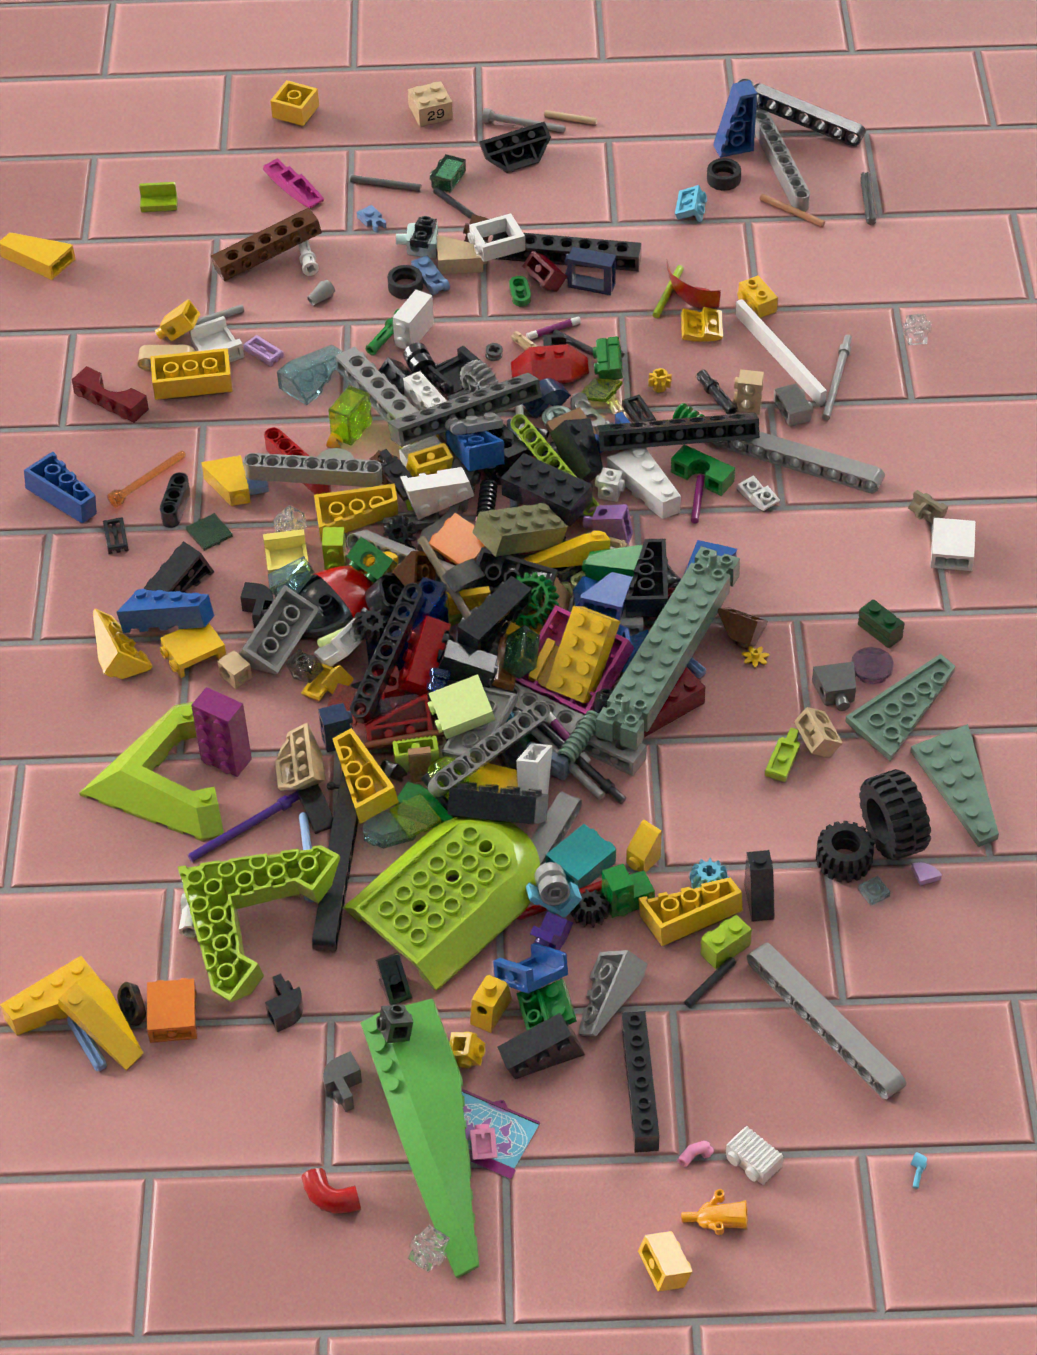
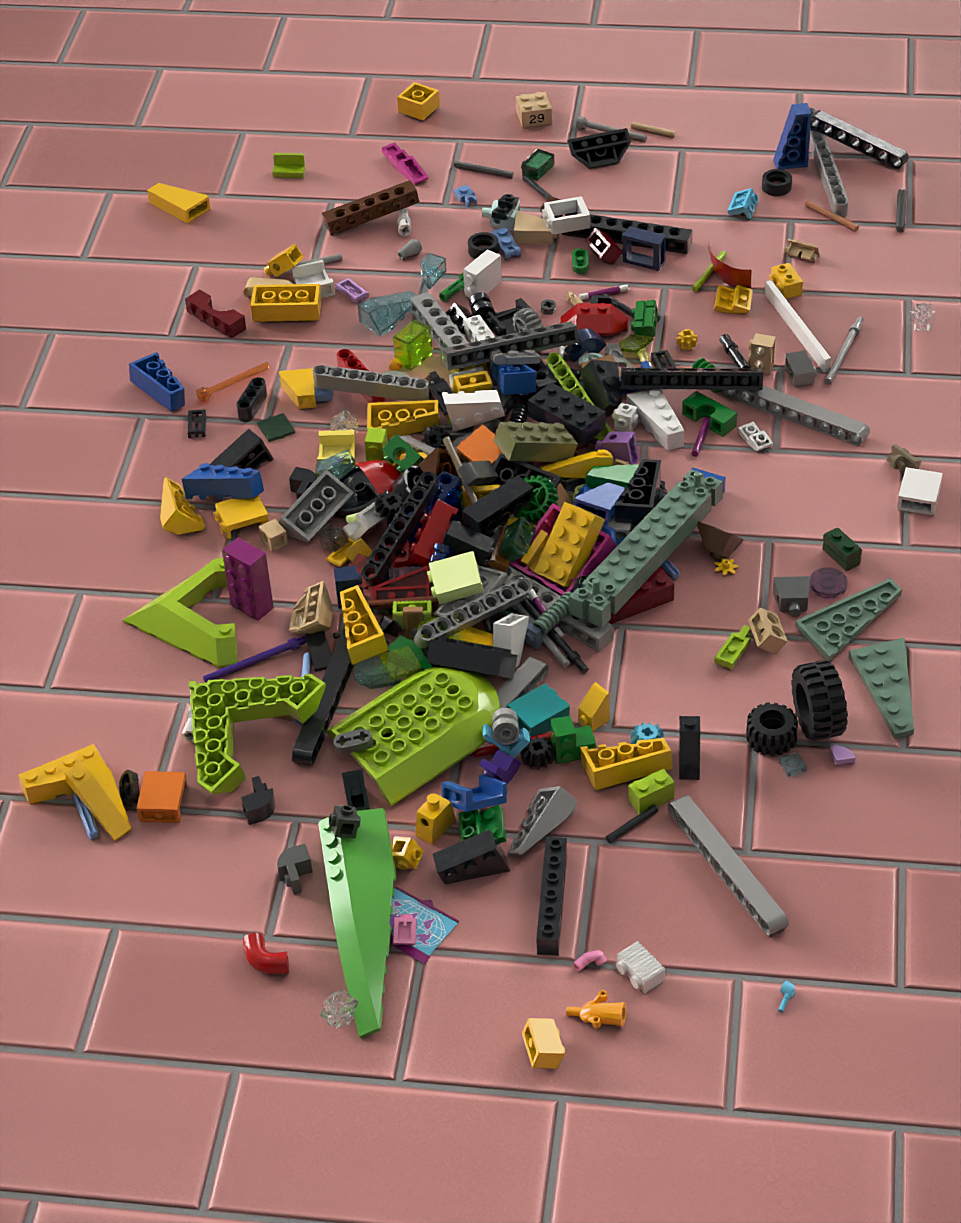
camera: 10 degrees right, 5 degrees down
none -> dark grey beam [333,729,373,754]
none -> clear light blue slope [420,253,447,289]
none -> tan hinge [784,239,820,262]

